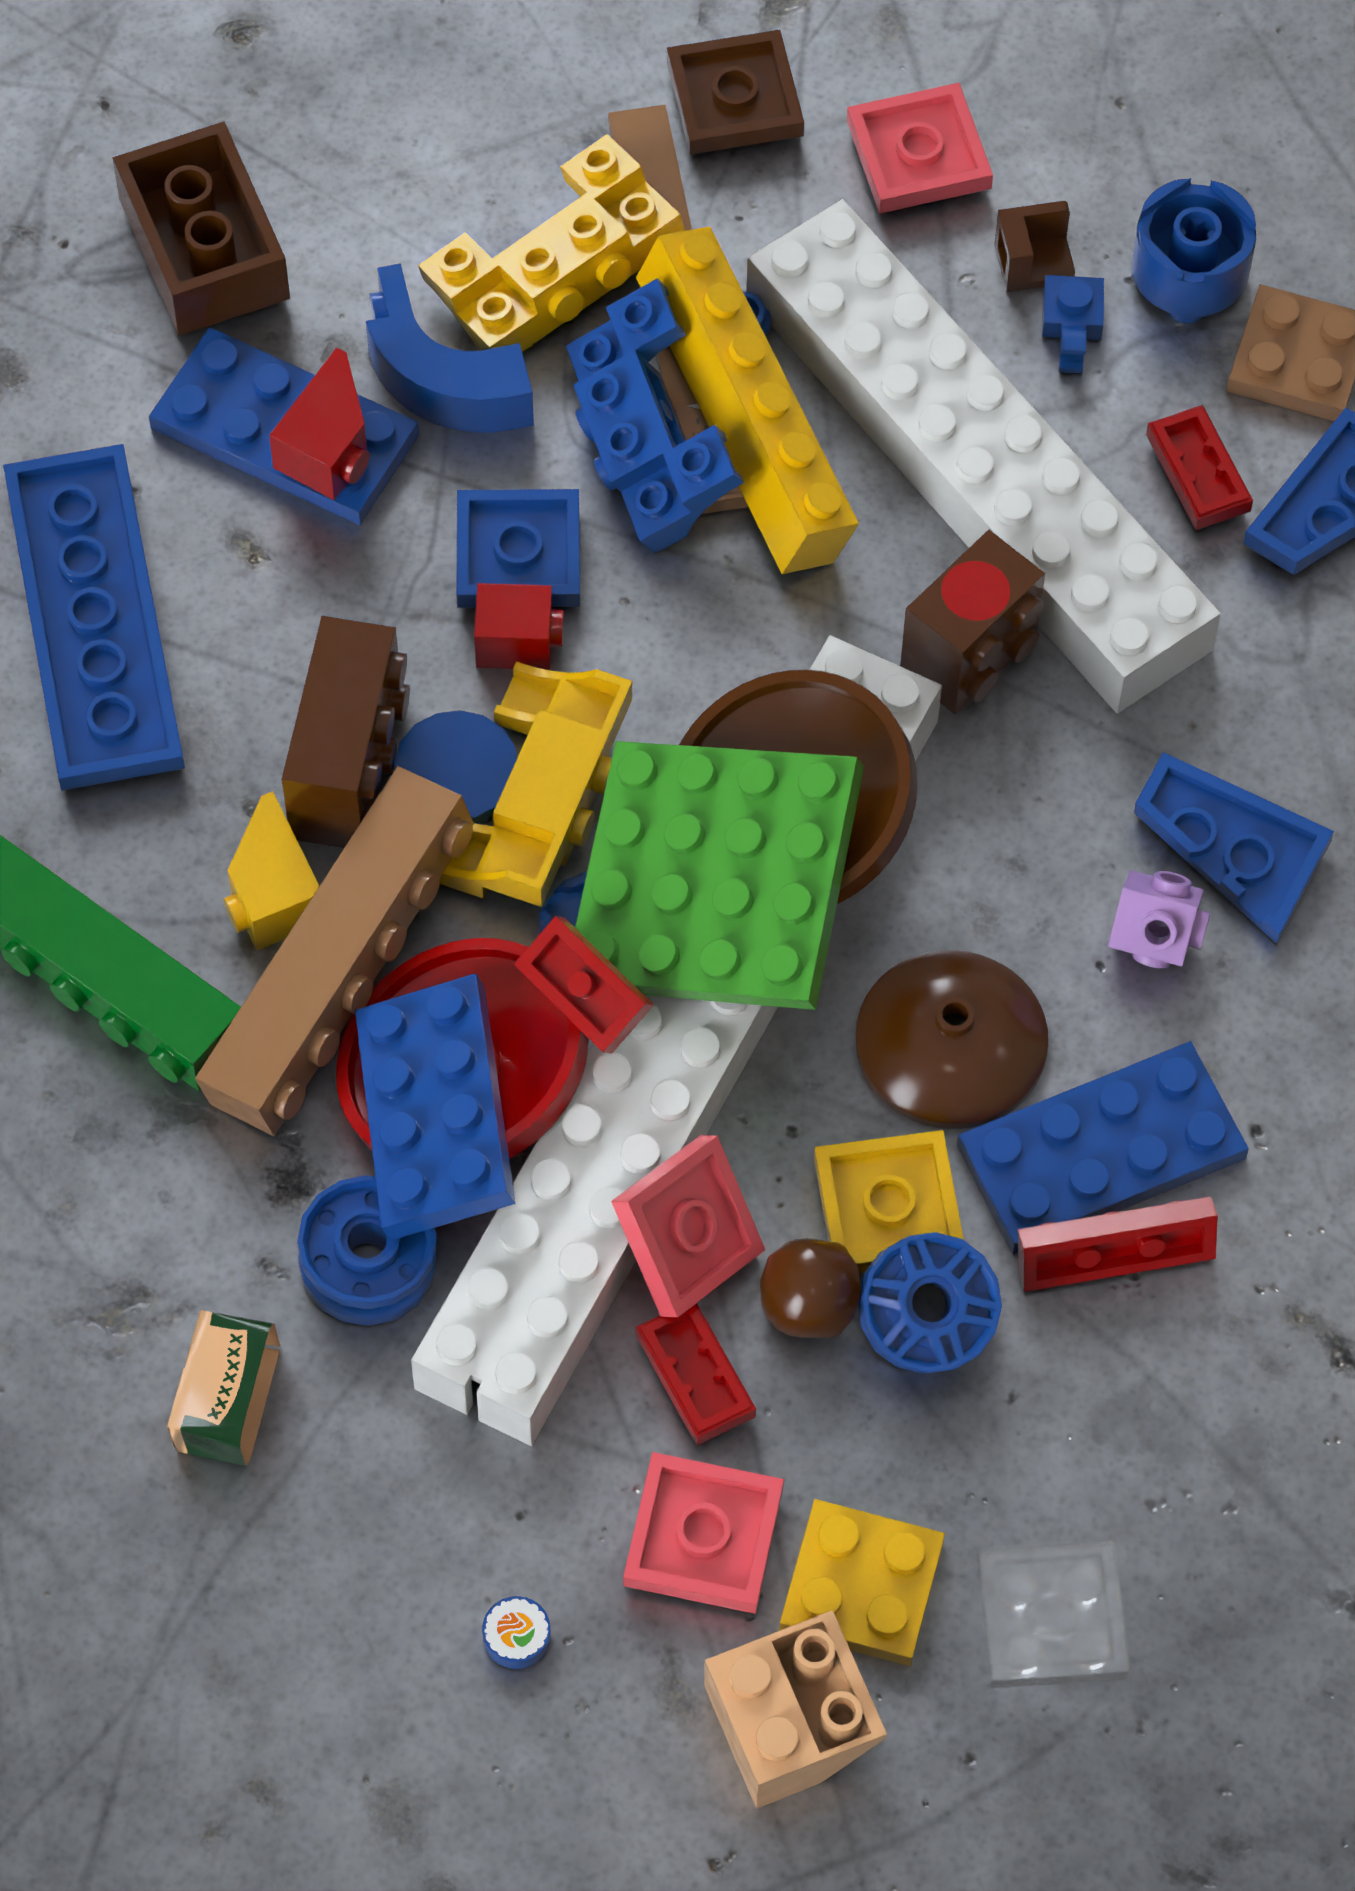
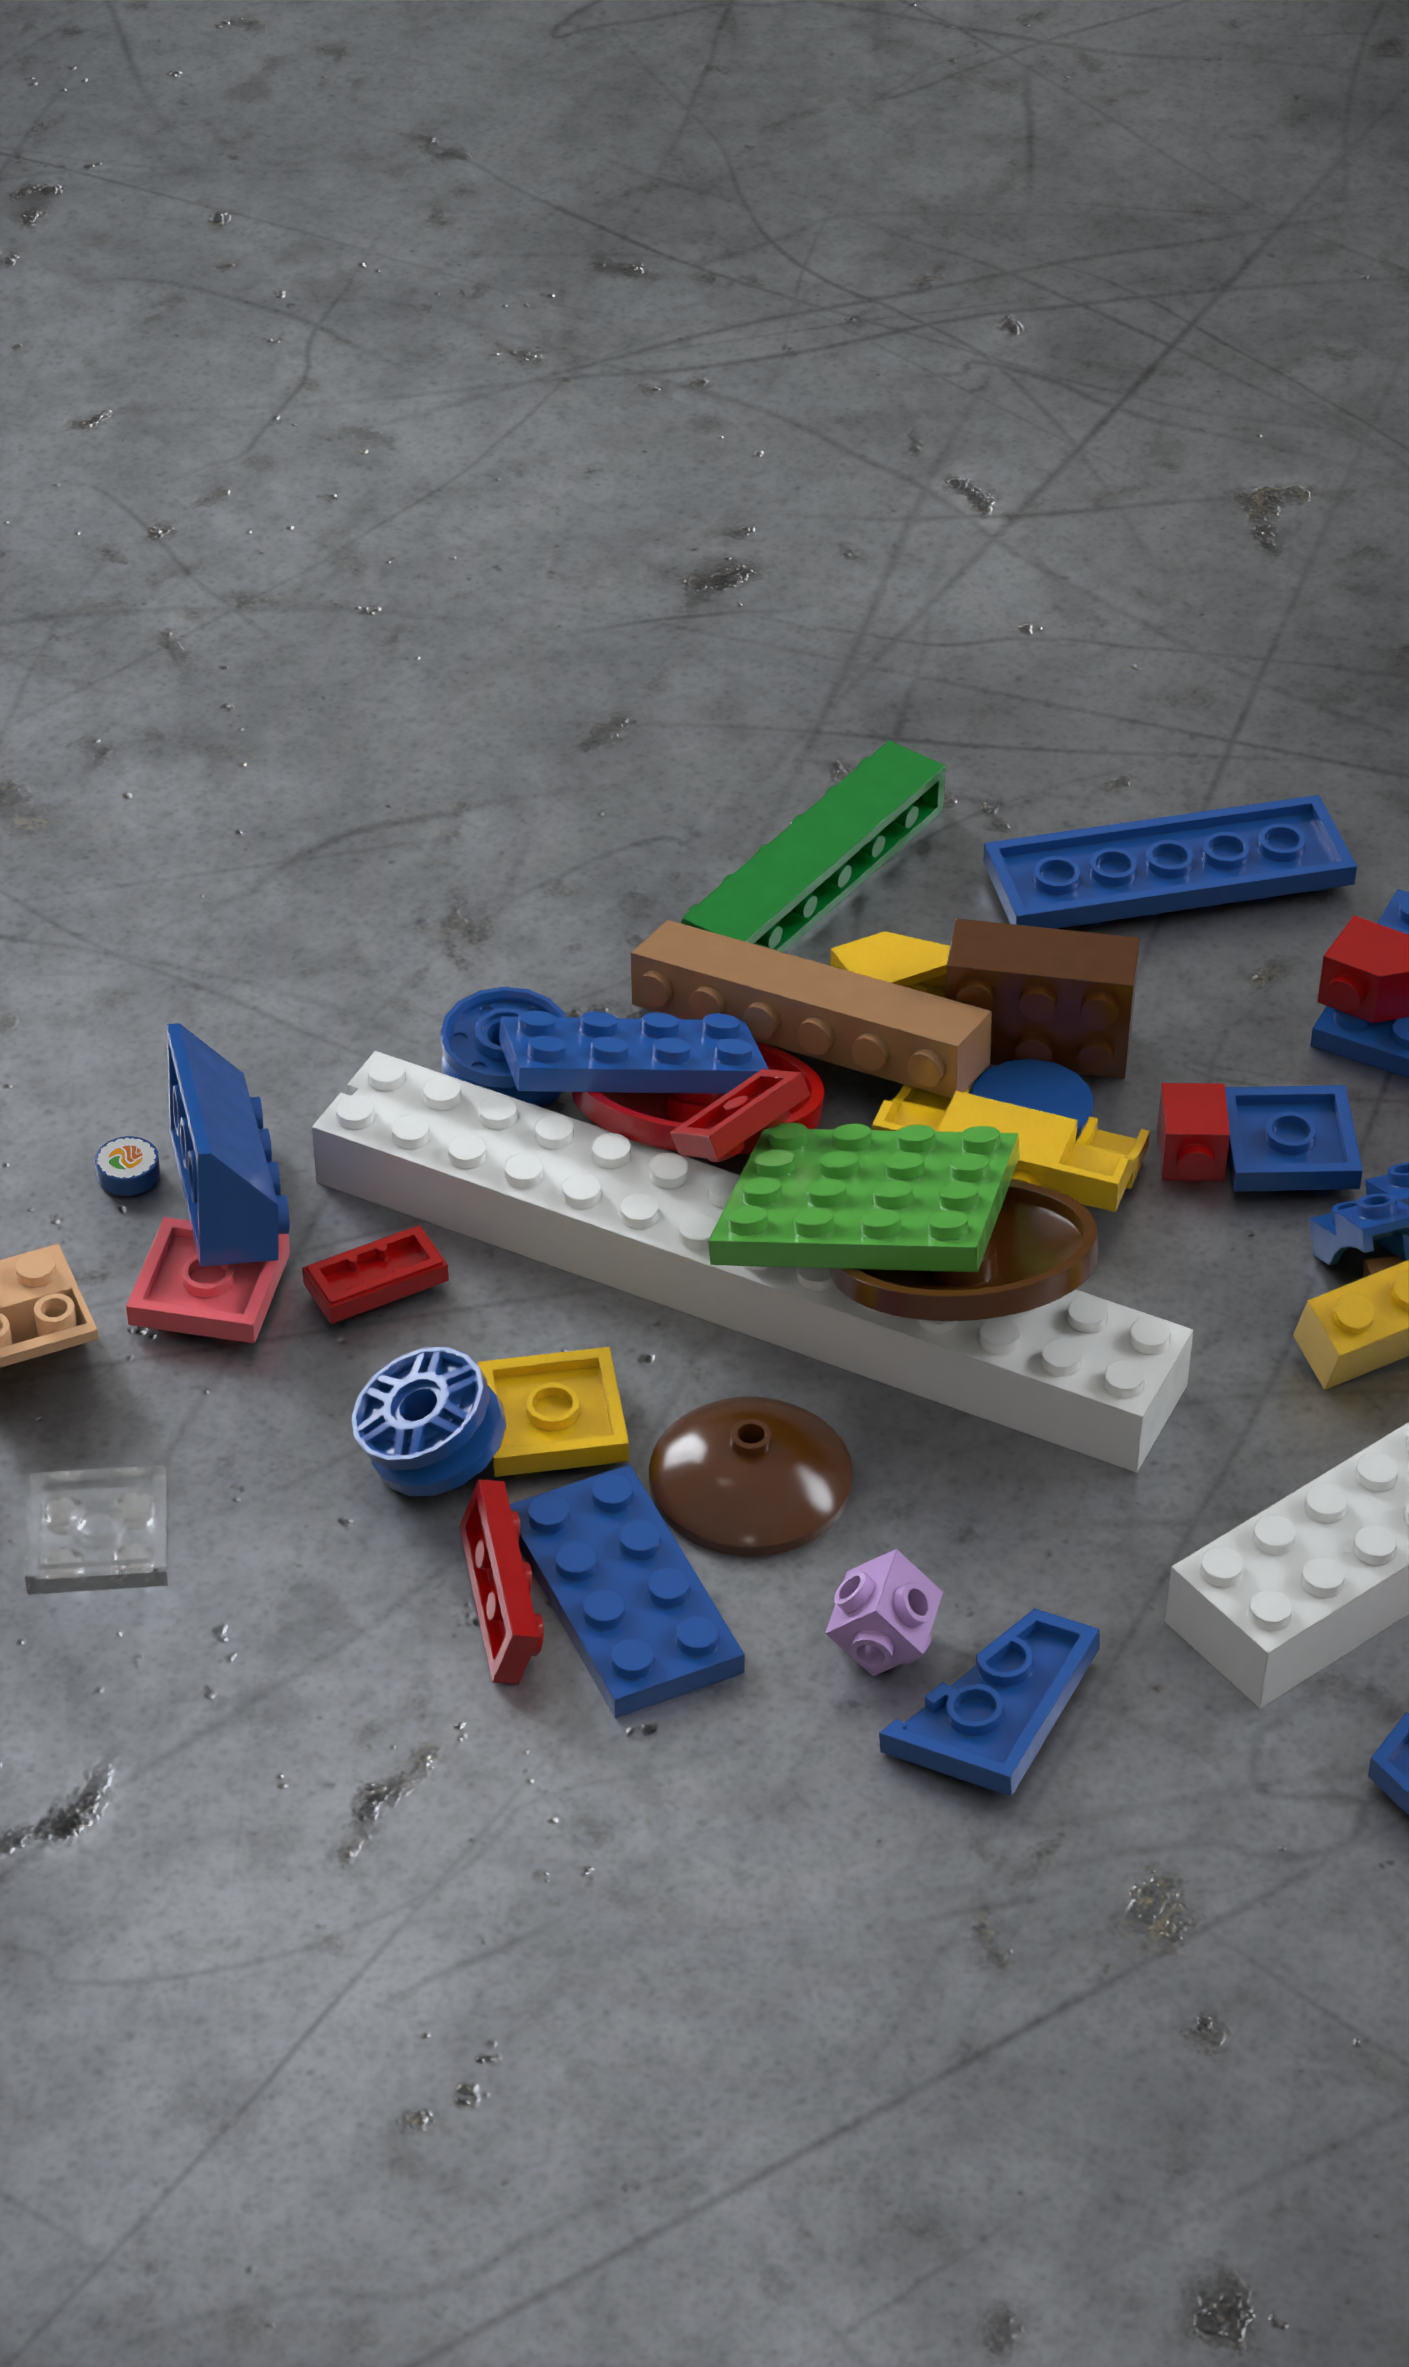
camera: 90 degrees right, 20 degrees down
piece [167,1310,281,1466] -> none
coral plate [611,1135,765,1318] -> none
reddish brown hair [760,1238,861,1338] -> none
yellow plate [779,1499,945,1667] -> none
reddish brown brick [900,530,1046,714] -> none
none -> blue slope [167,1023,290,1267]

